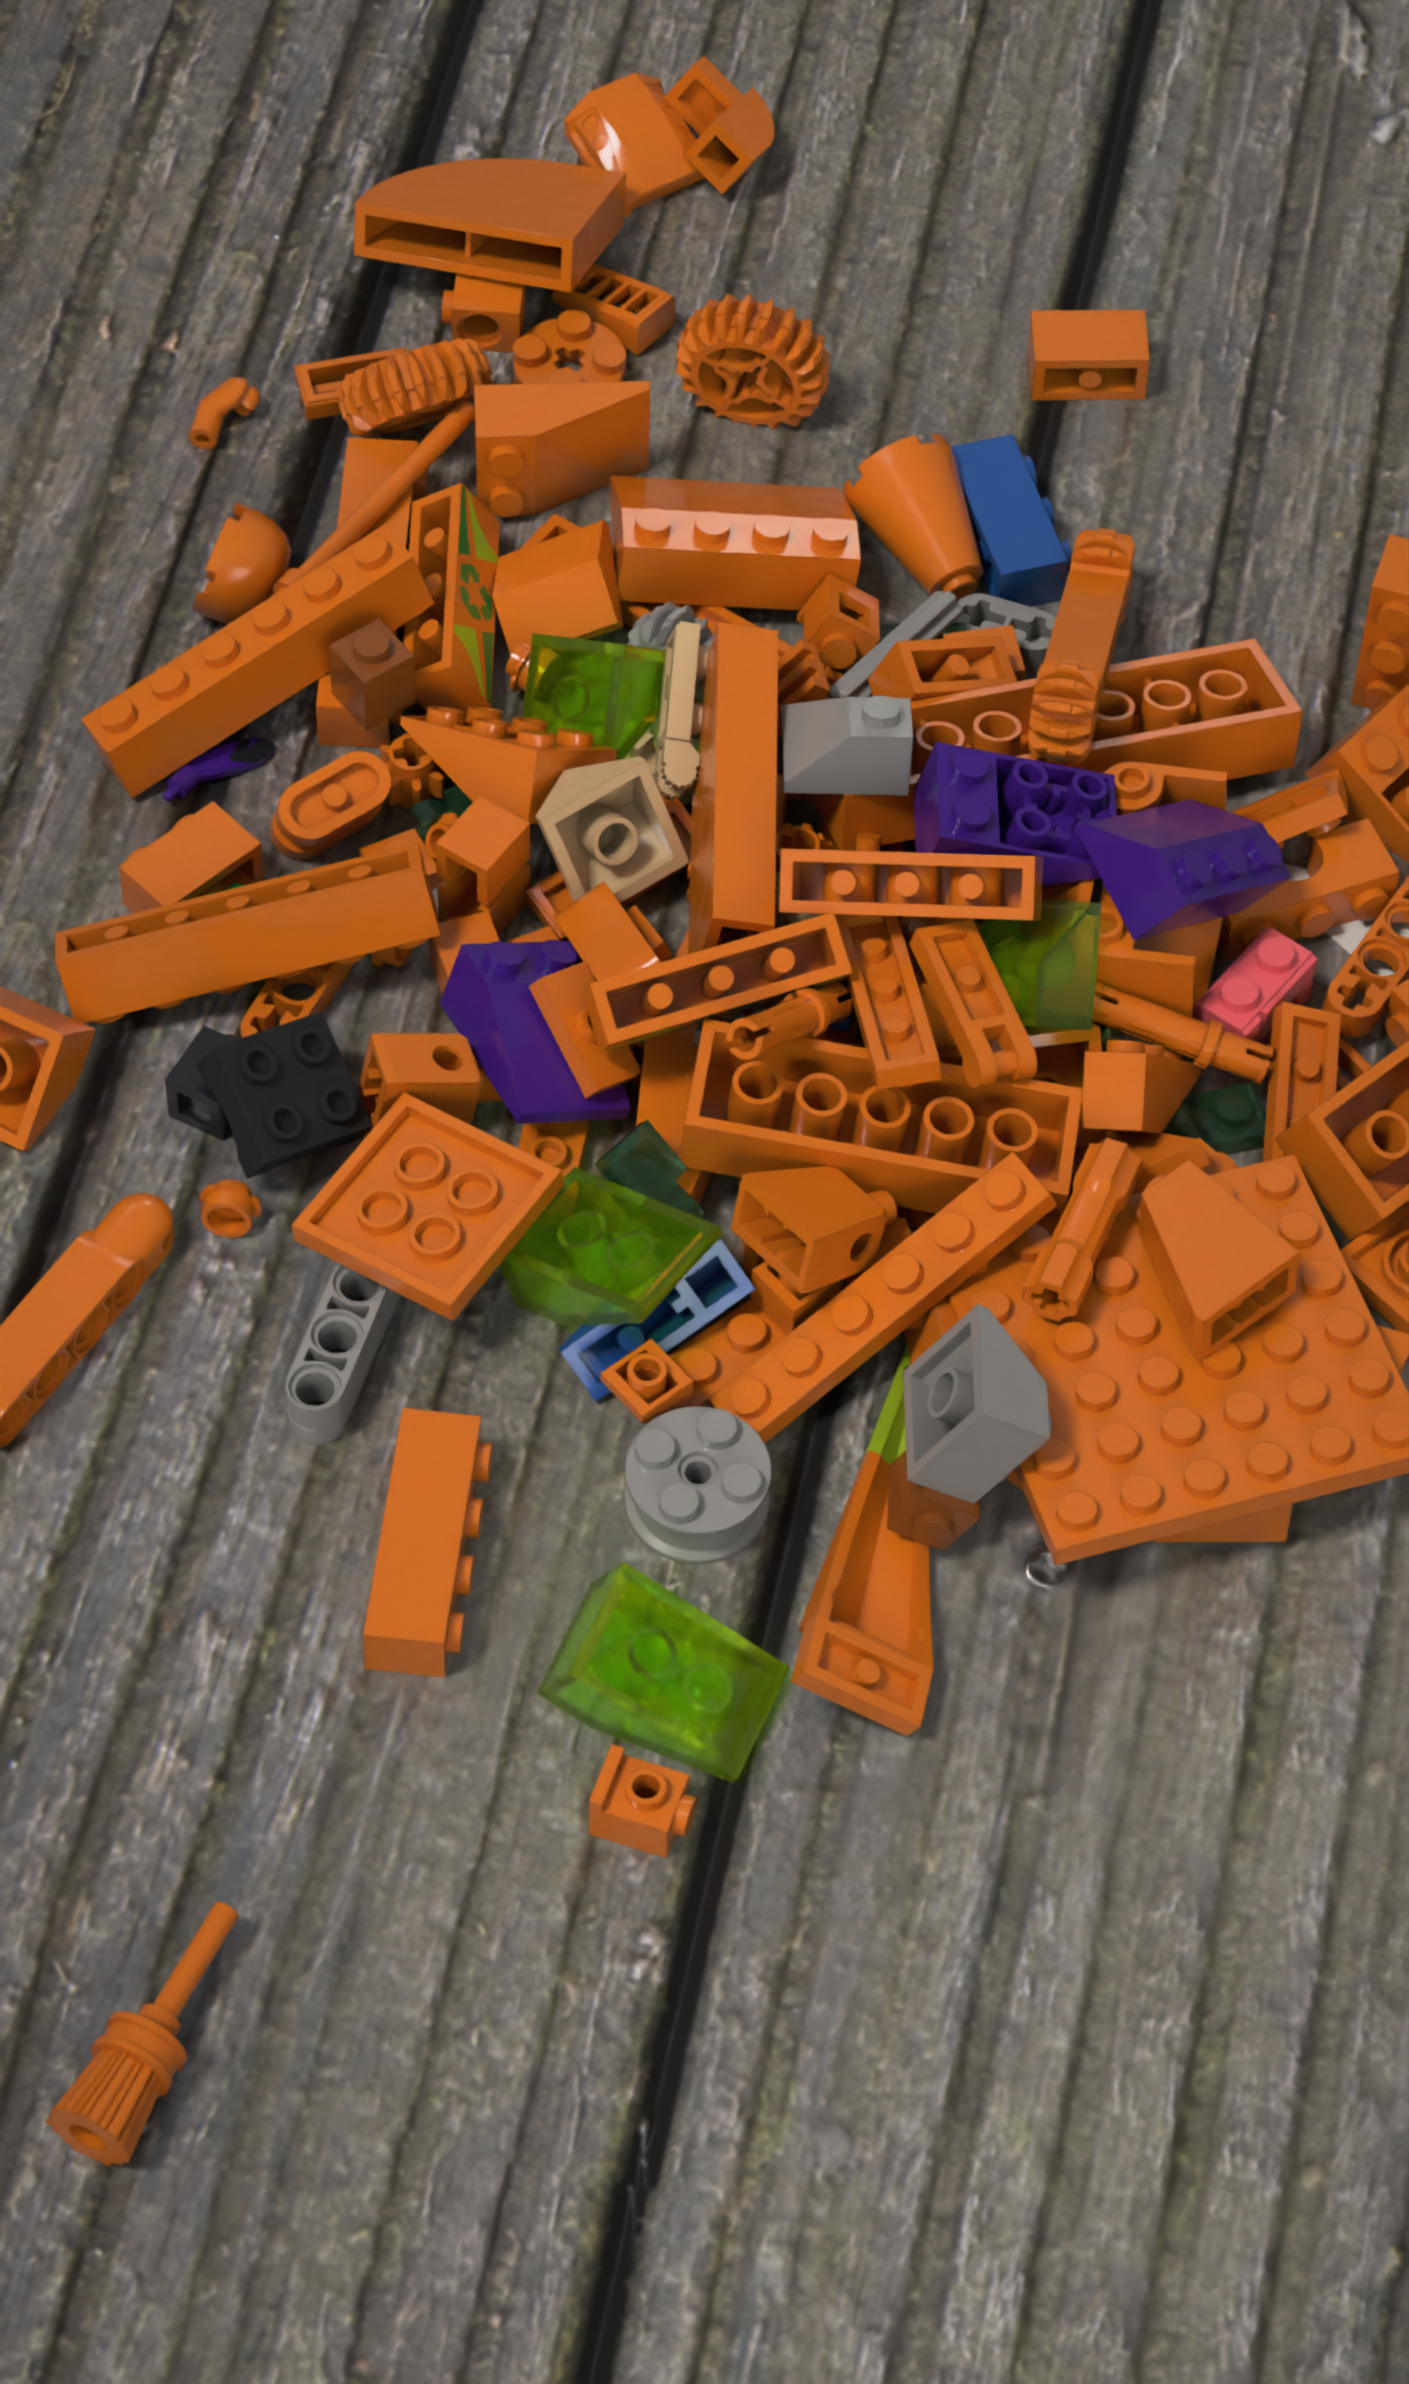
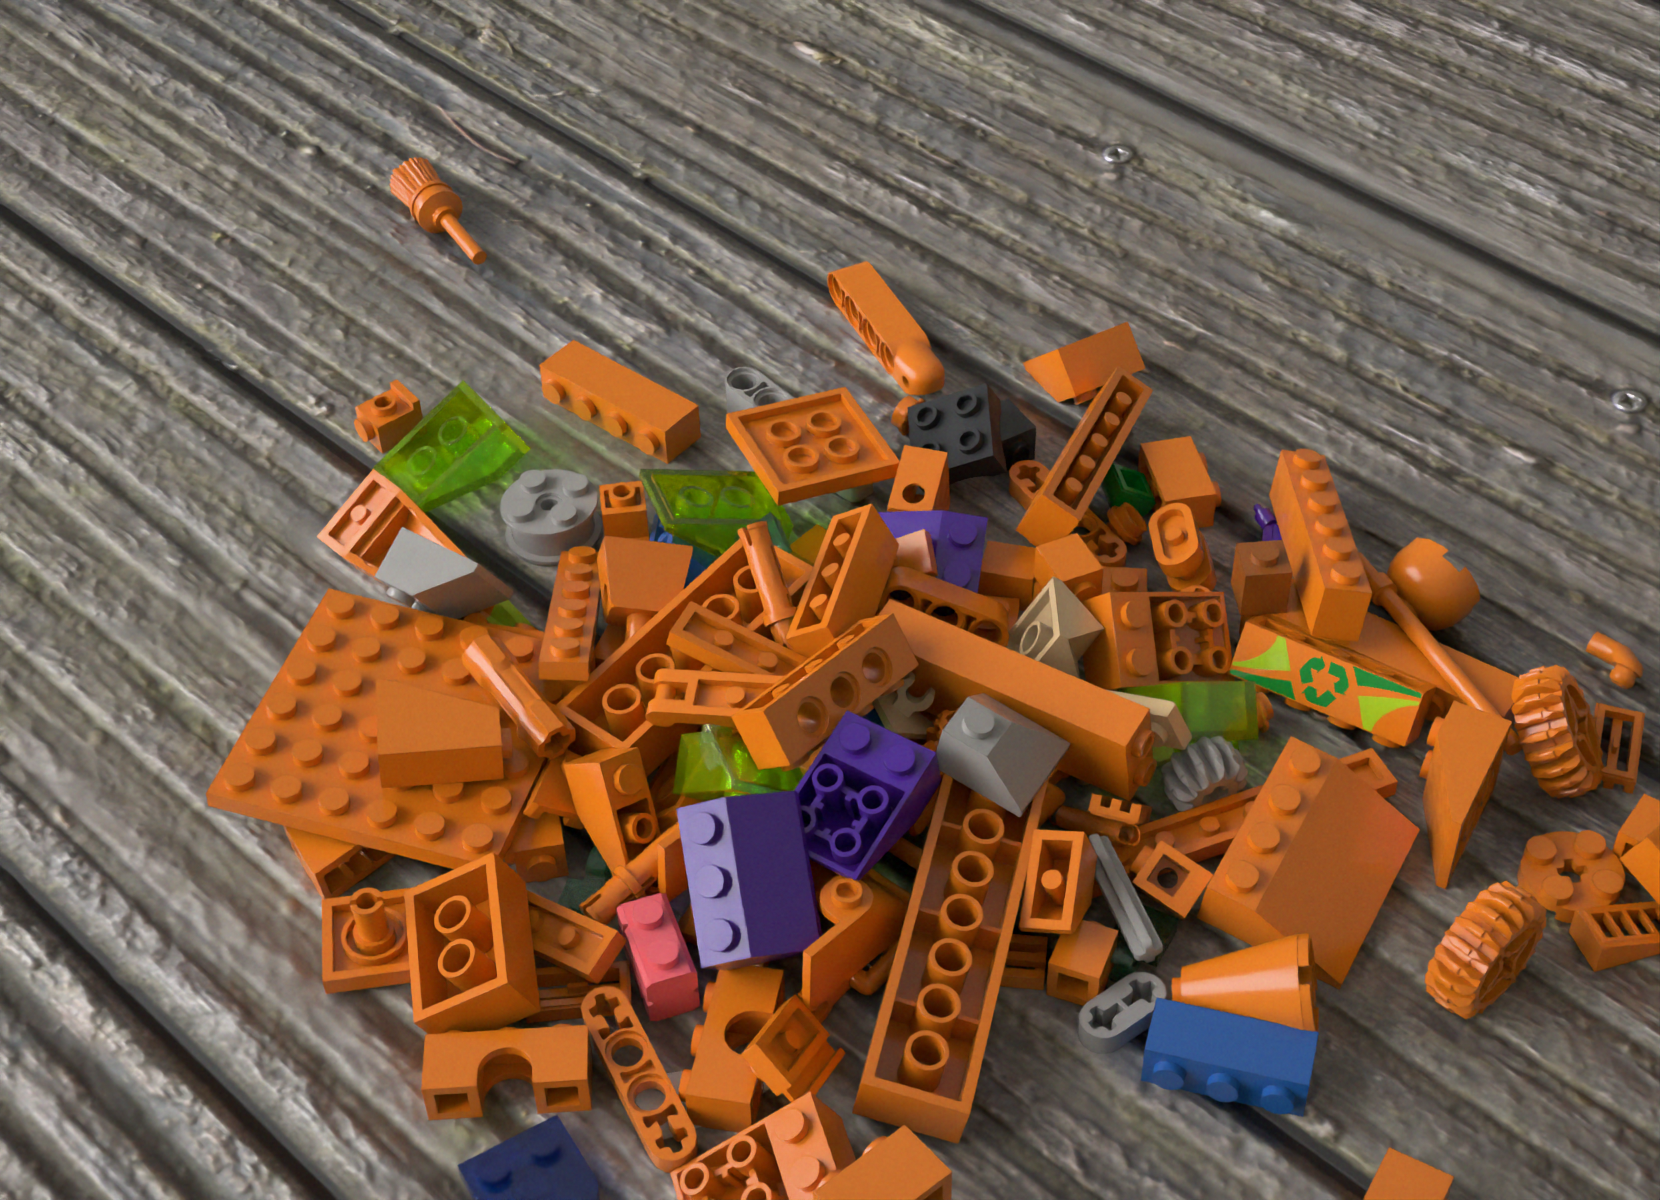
camera: 125 degrees right, 10 degrees down
orange slope [492,520,623,655] -> none
orange arm [1027,528,1135,764] -> none

